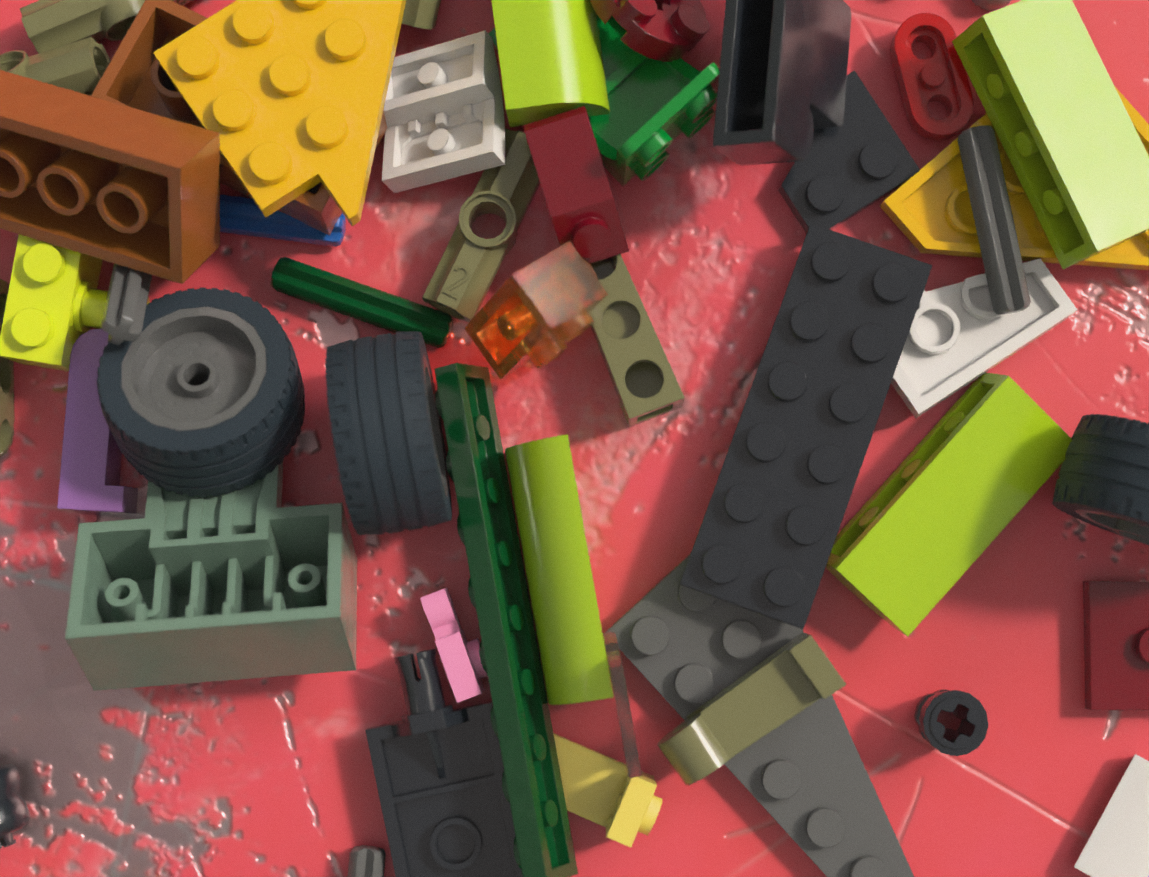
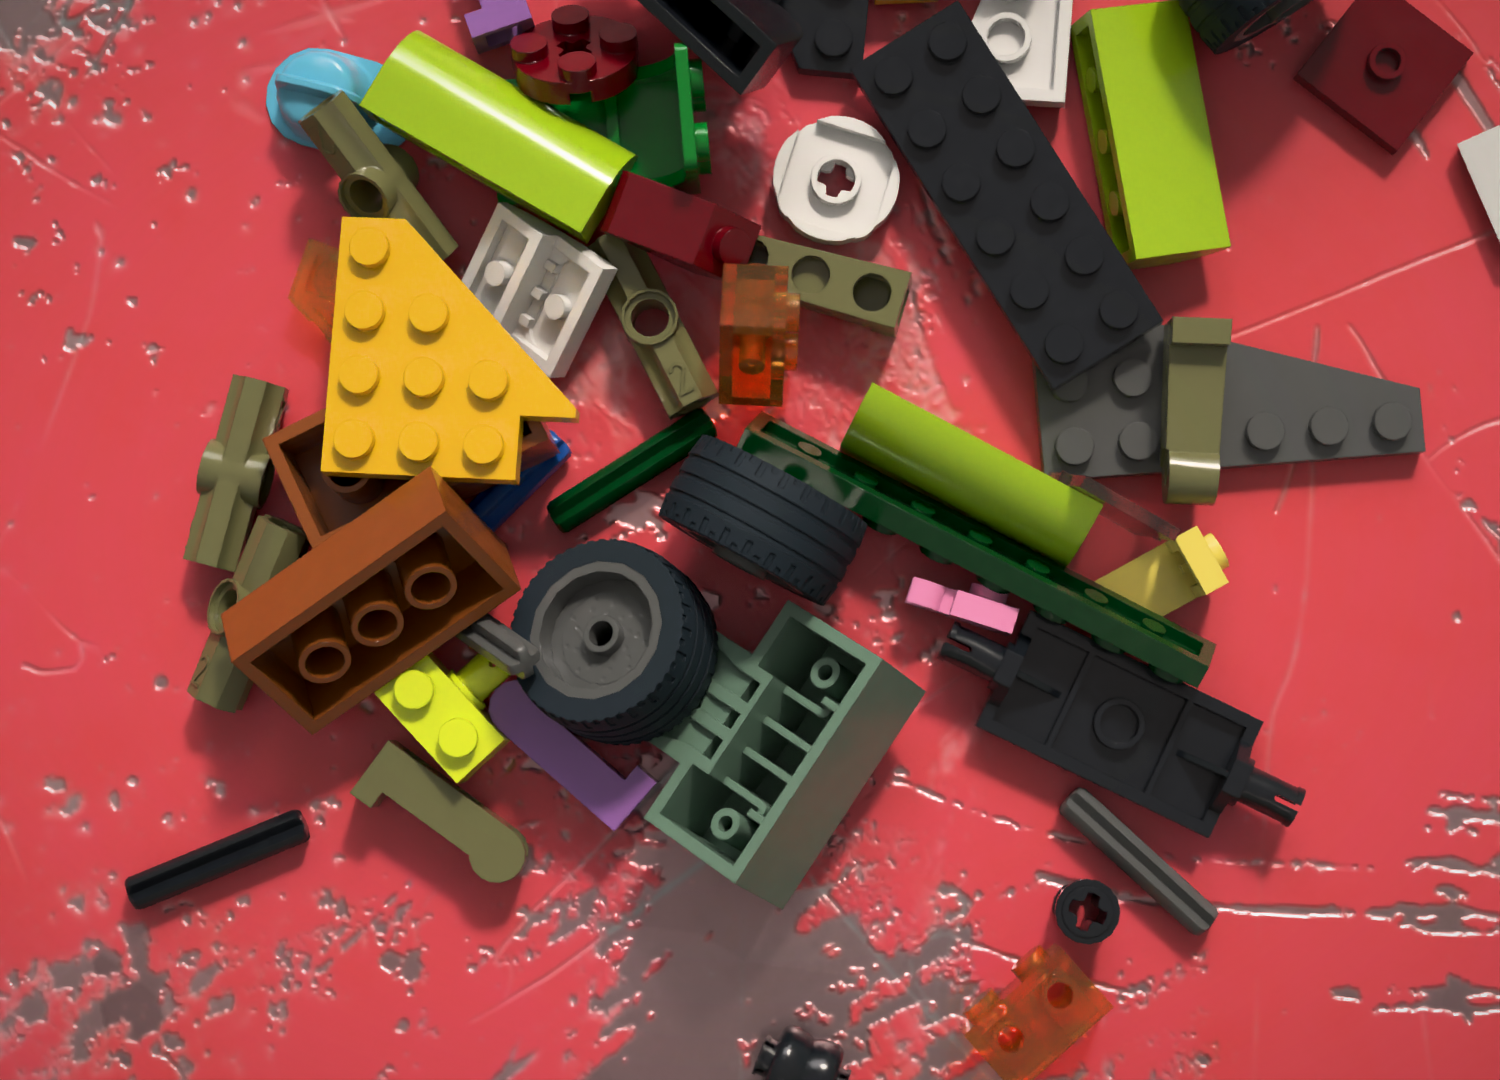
camera: 45 degrees left, 0 degrees up
black bush [914,689,988,756] -> none
none -> white plate [773,116,900,245]

